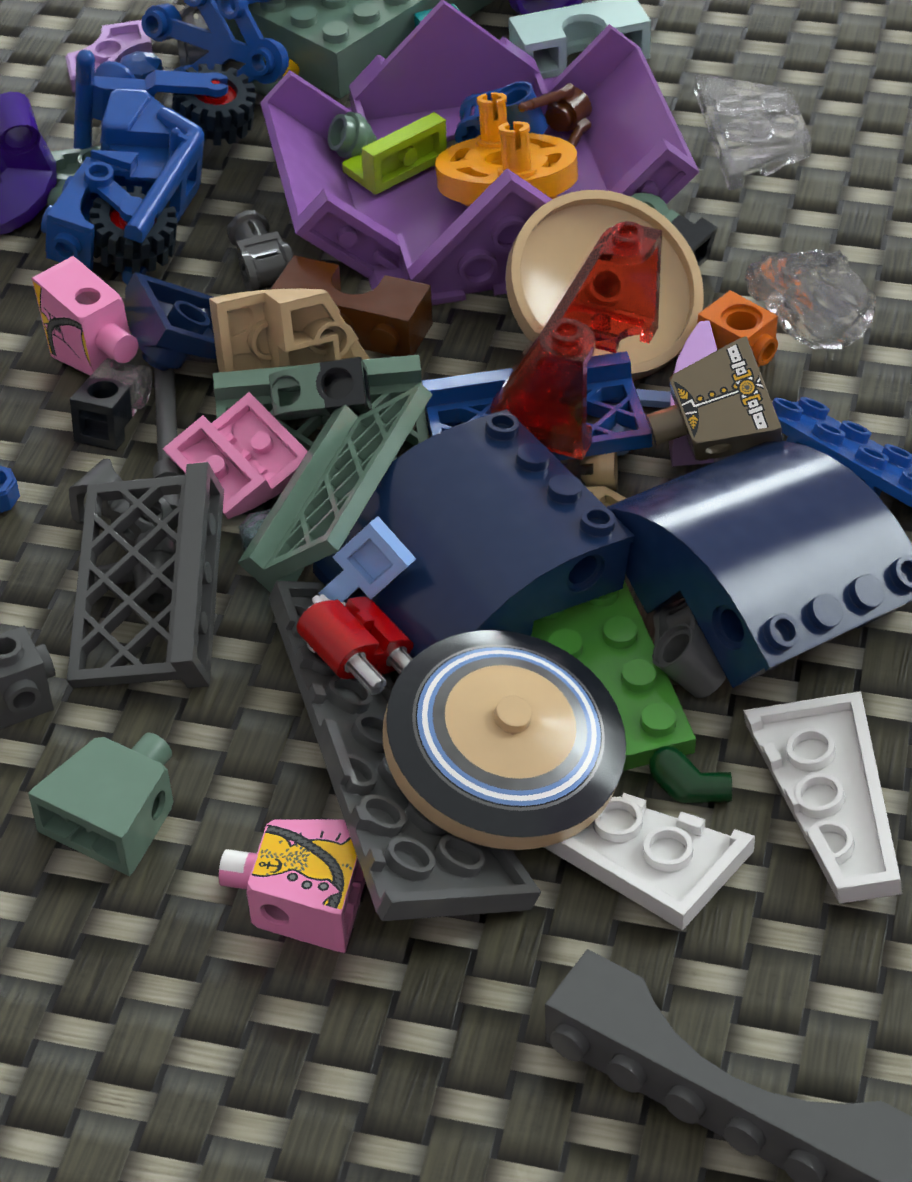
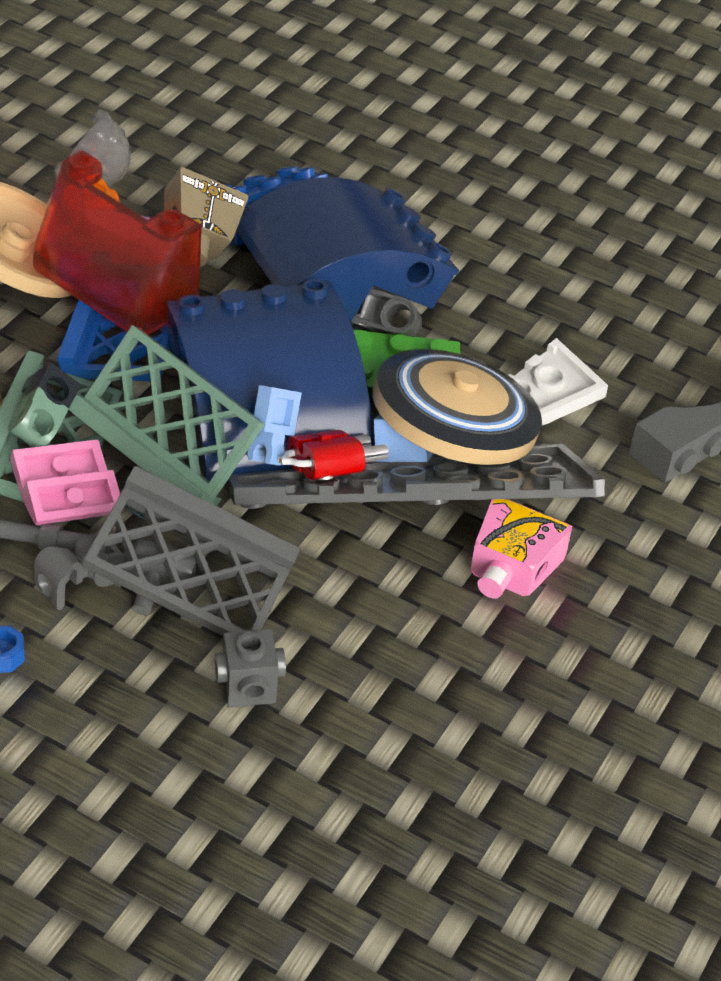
camera: 80 degrees left, 0 degrees up
sand green torso [28,733,173,877] -> none
dark green arm [649,745,732,803] -> none
white wing [743,691,902,904] -> none

